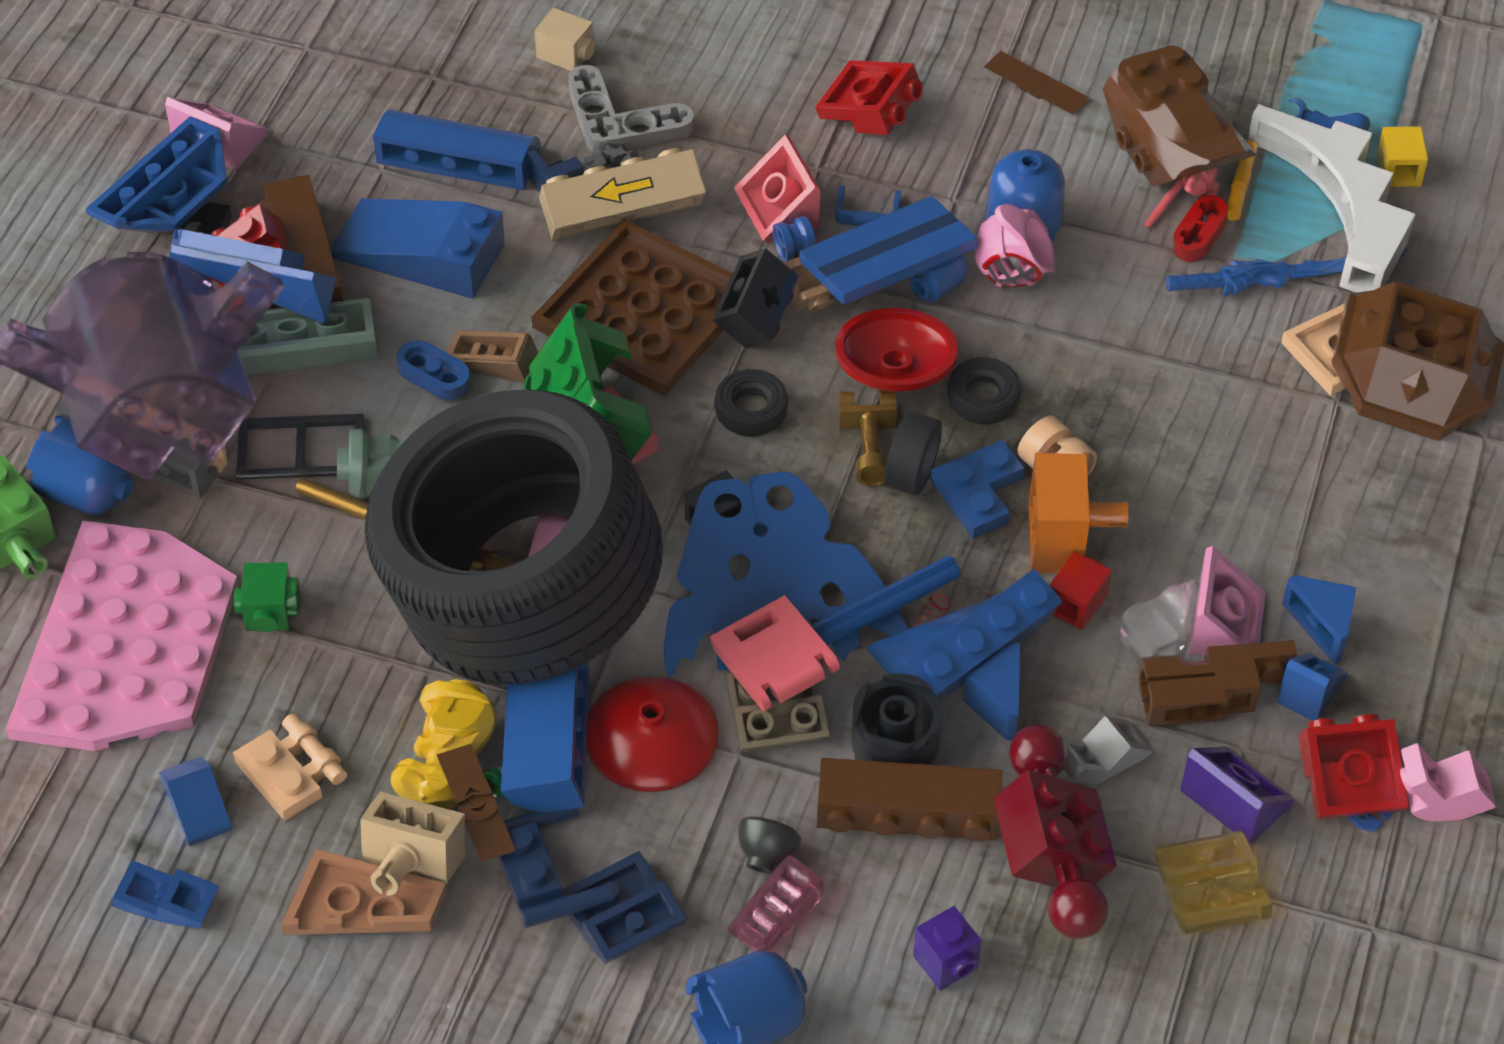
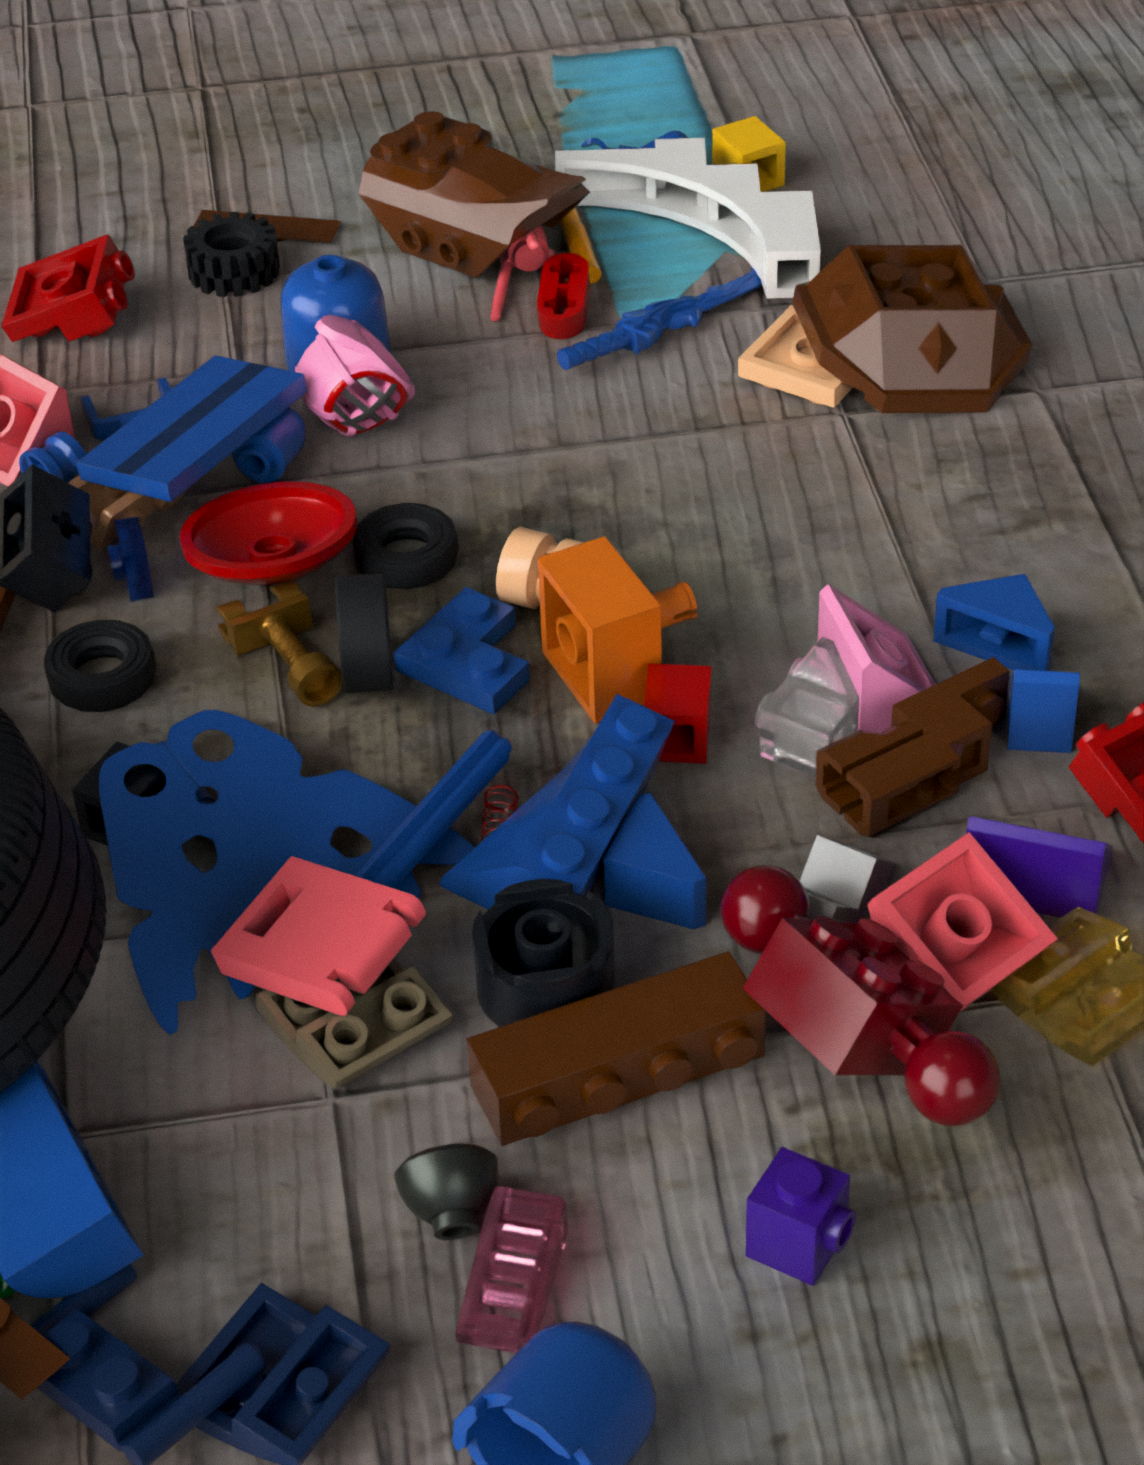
camera: 25 degrees left, 10 degrees down
red dish [587,676,718,792] -> none
none -> clear blue plate [107,516,154,602]
none -> black tyre [183,212,280,297]
none -> coral slope [867,832,1058,1012]

